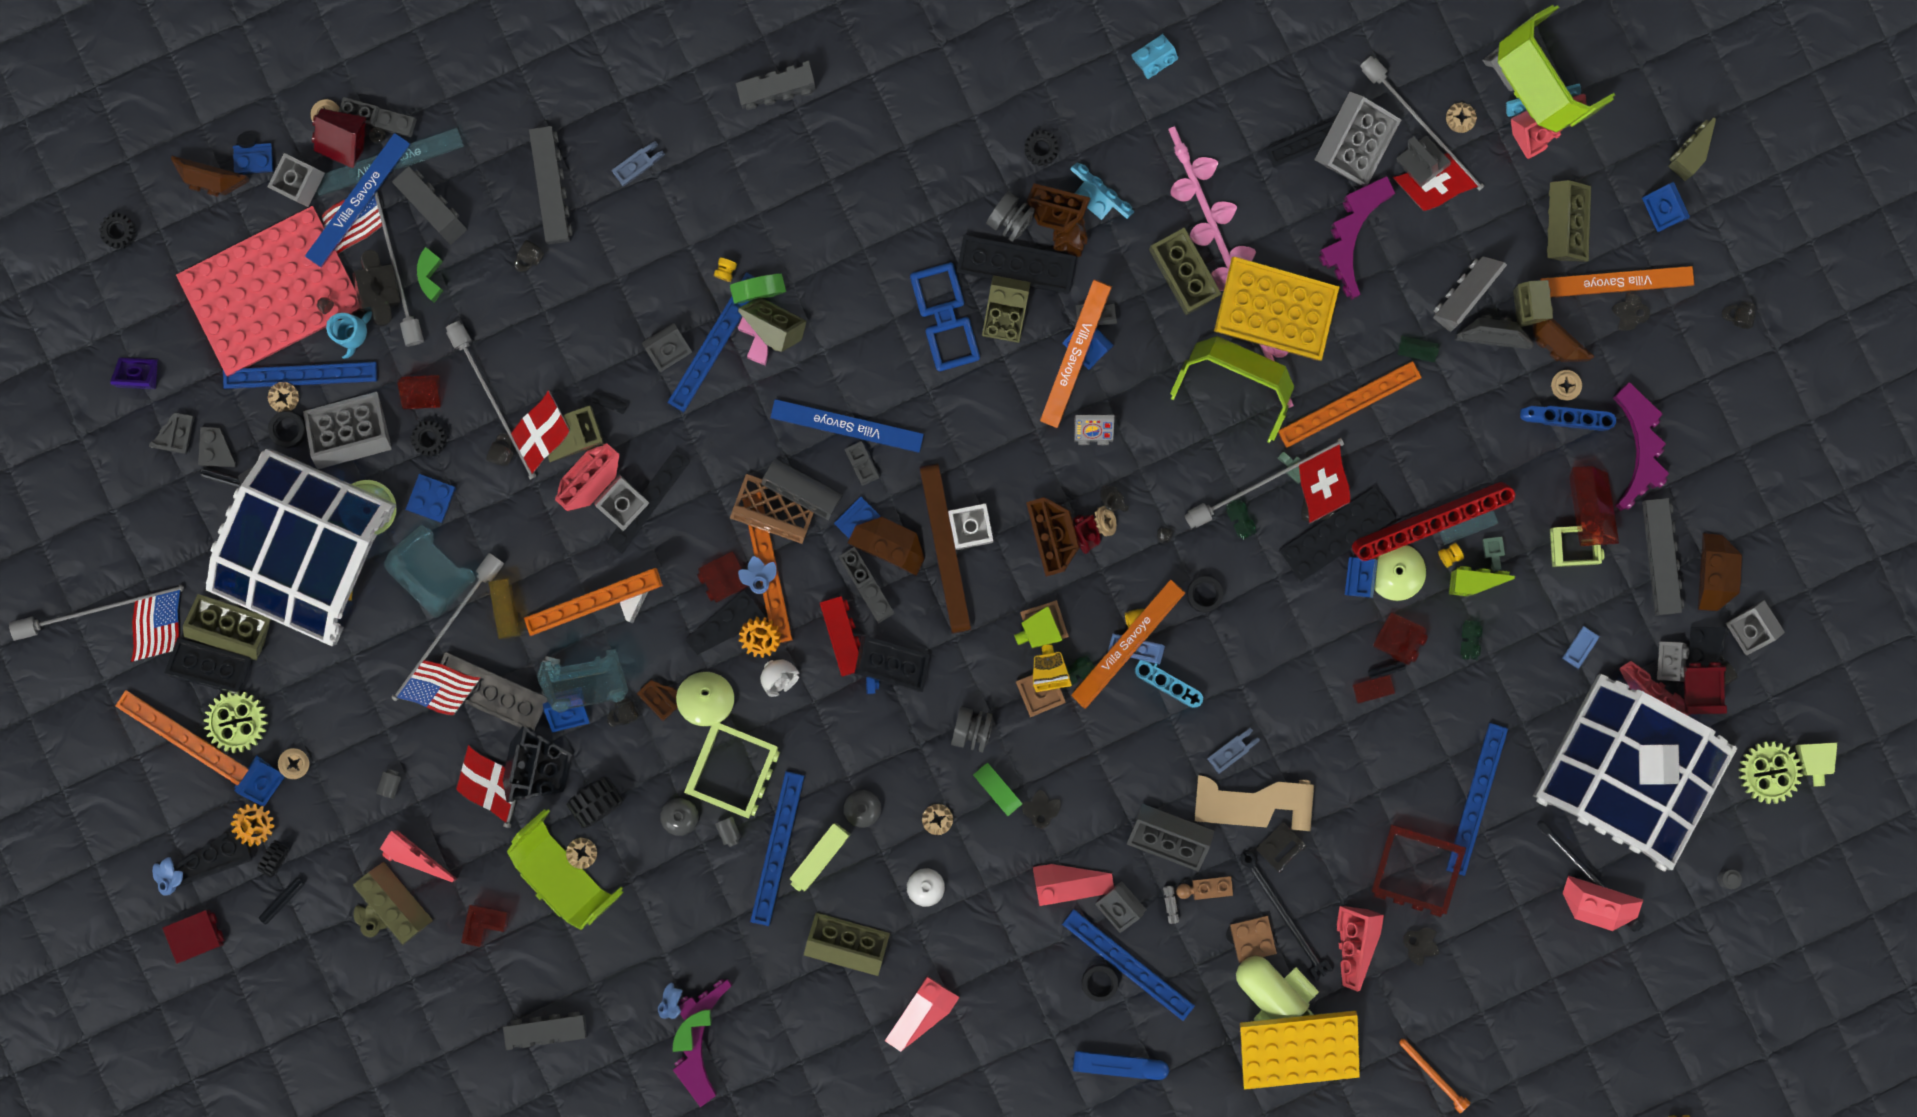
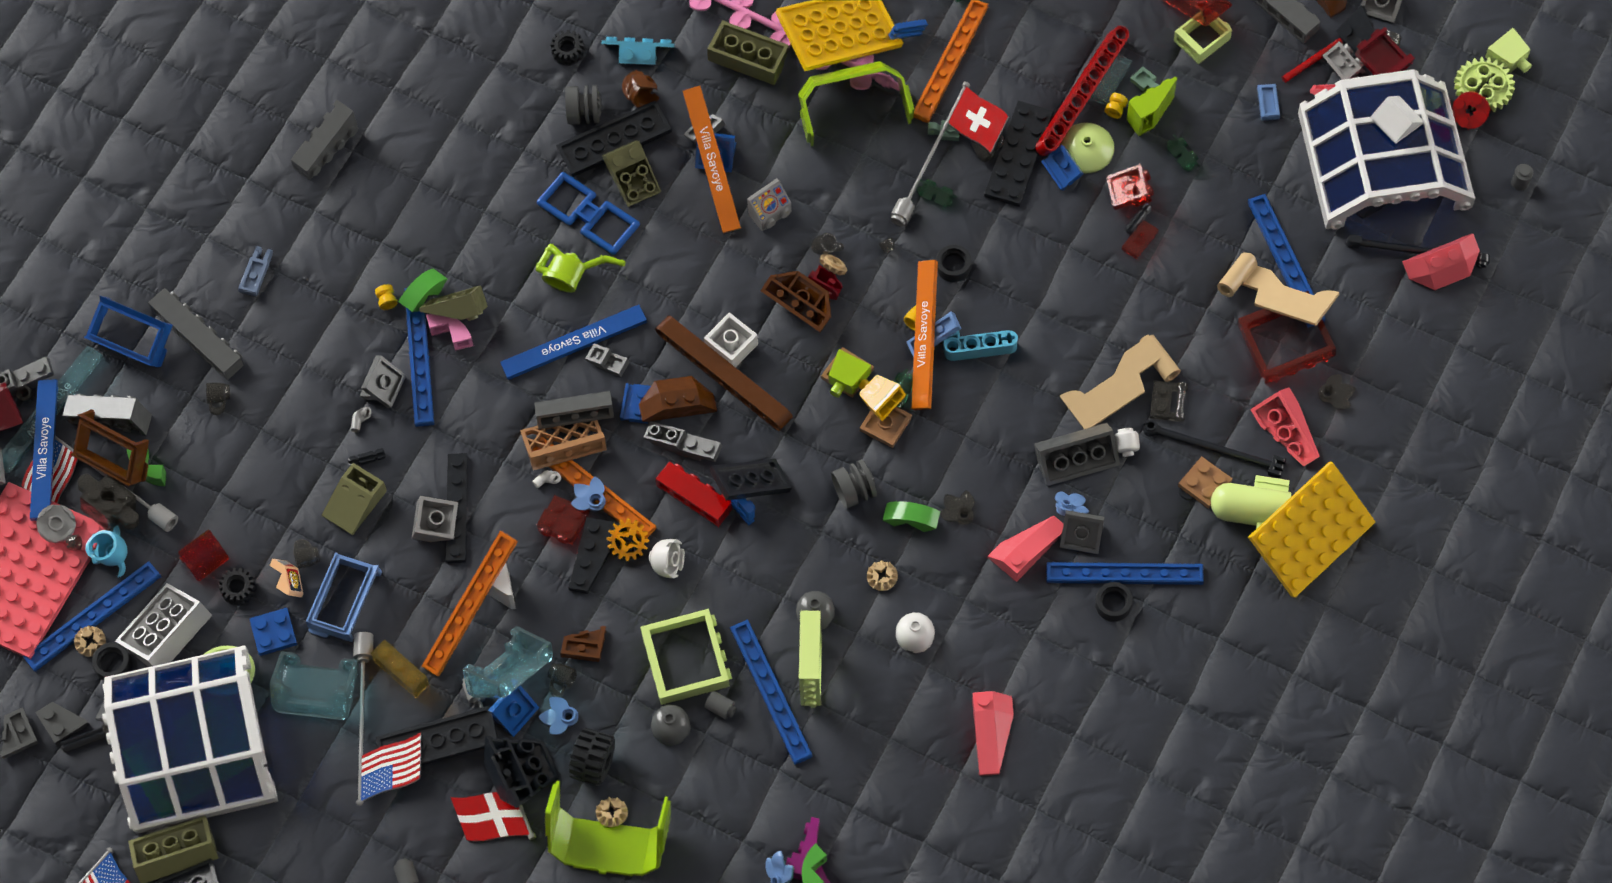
camera: 30 degrees left, 20 degrees down
flag [446,321,570,480] -> none
coral wedge [555,443,619,511] -> none
yellowish green dish [676,672,734,726] -> none
olive slope [804,913,890,976] -> none
reddish brown wedge [1027,183,1090,233] -> none
blue piece [1073,1051,1169,1080] -> none
light grey axle [1163,886,1179,924] -> none
medium nougat plate [1176,876,1233,900] -> none
sand blue hinge [1207,728,1260,774] -> none
orange piece [1399,1039,1471,1113] -> none
none -> light grey tile [36,504,76,543]
none -> reddish brown piece [71,409,149,486]
none -> blue piece [84,296,173,367]
none -> light nougat slope [270,559,303,597]
none -> medium blue piece [306,552,382,642]
none -> light grey arm [350,407,372,432]
none -> white arm [532,470,561,488]
none -> lime piece [536,244,626,293]
none -> medium blue plate [539,697,579,735]
none -> blue tile [888,19,928,40]
none -> medium blue plate [1055,492,1089,516]
none -> white head [1114,428,1140,457]
none -> tan door [1217,253,1339,326]
none -> red bar [1282,38,1343,83]
none -> red plate [1452,91,1490,129]

